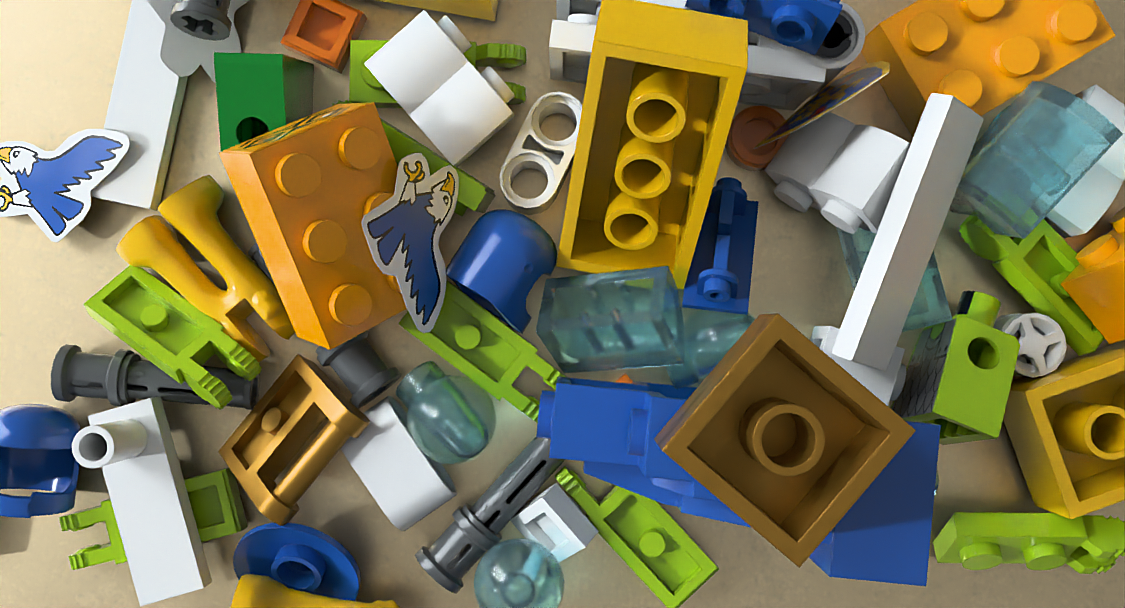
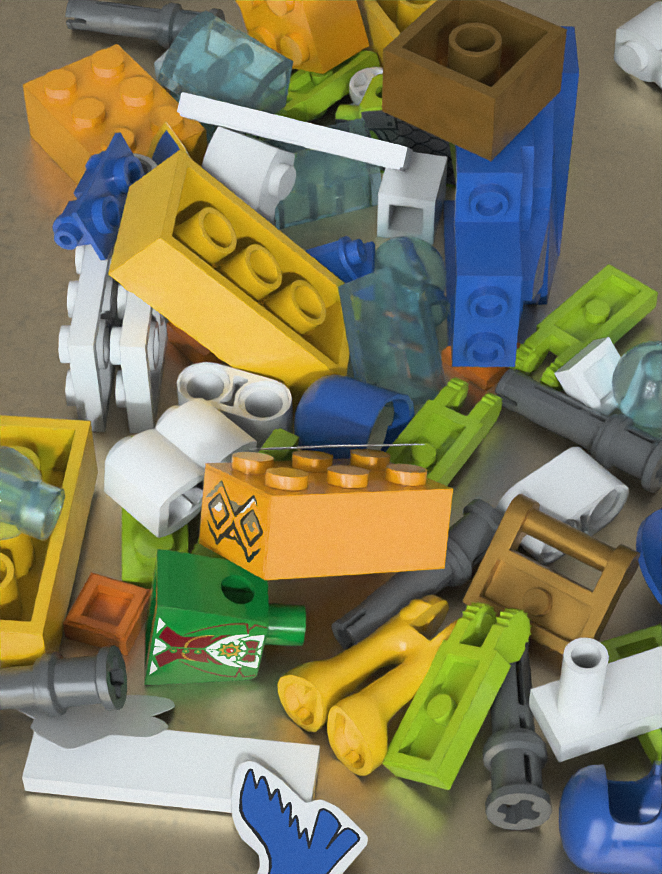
camera: 95 degrees left, 40 degrees down
clear light blue piece [396,361,496,465] -> none

